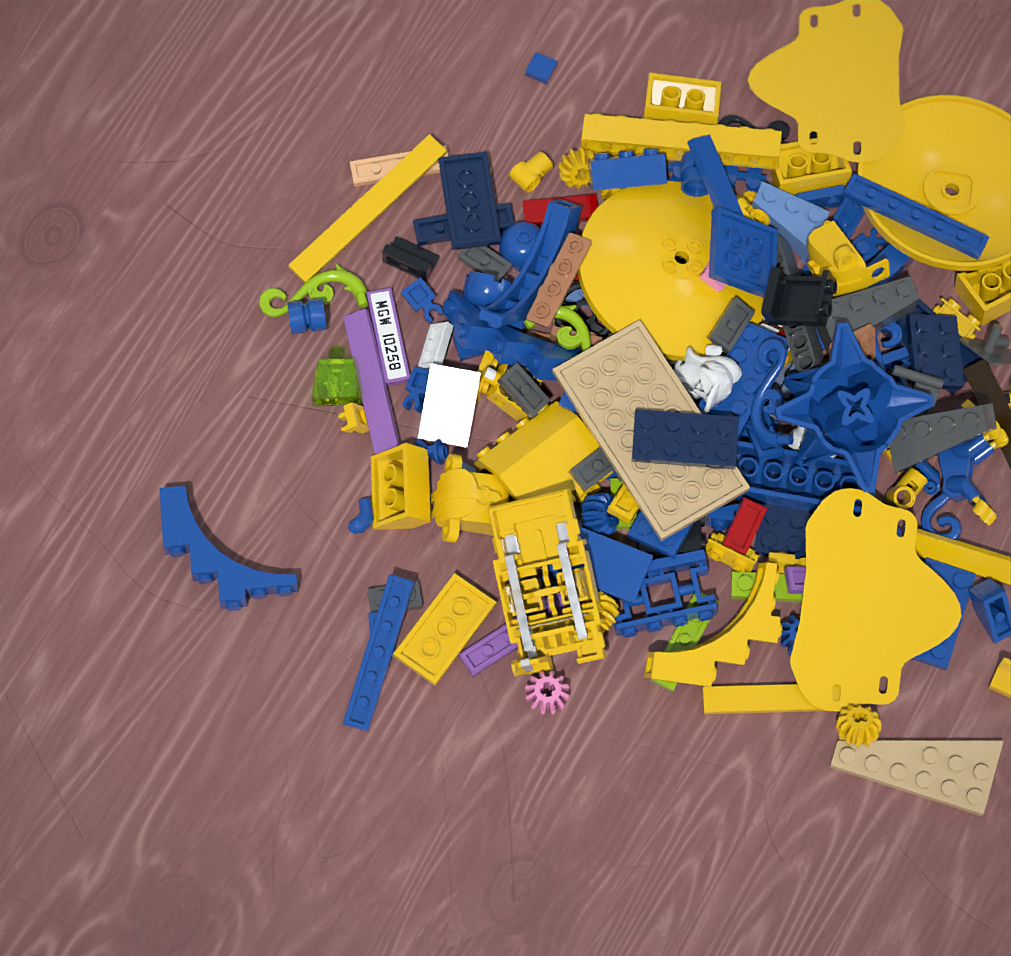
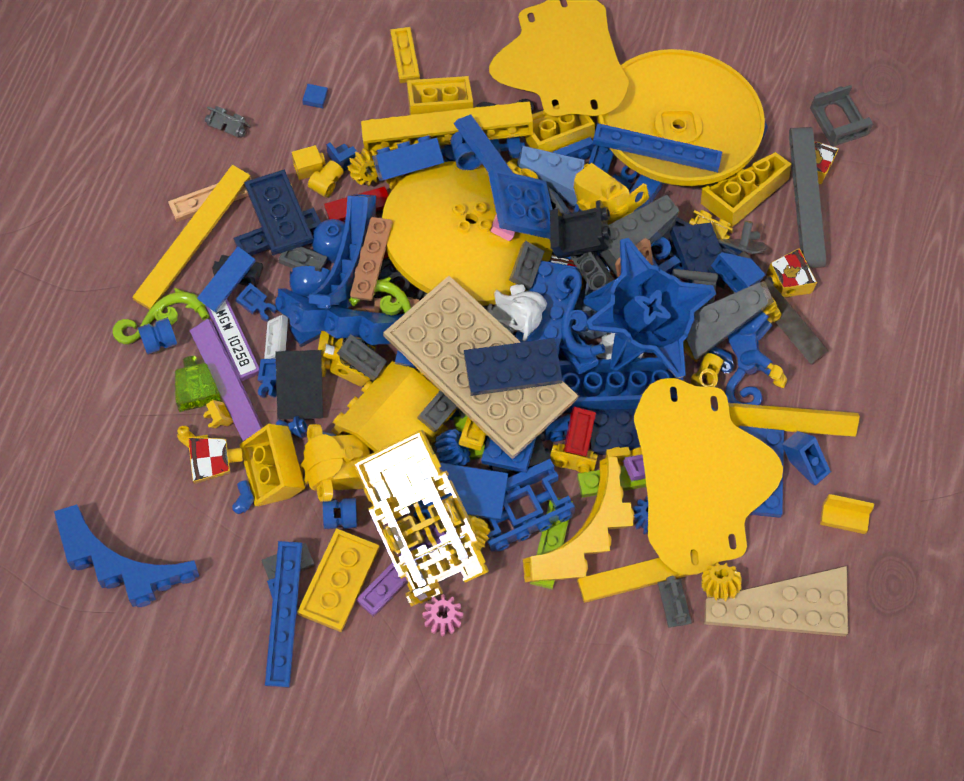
camera: 15 degrees left, 5 degrees down
none -> yellow arm [177,426,209,448]
none -> torso [188,437,243,484]
none -> blue tile [197,247,256,313]
none -> dark grey hinge [205,106,251,138]
none -> yellow brick [292,145,326,180]
none -> blue wheel [323,498,357,529]
none -> blue panel [326,143,358,171]
none -> yellow tile [390,27,420,83]
none -> dark grey hinge [658,576,692,628]
none -> blue slope [711,252,765,293]

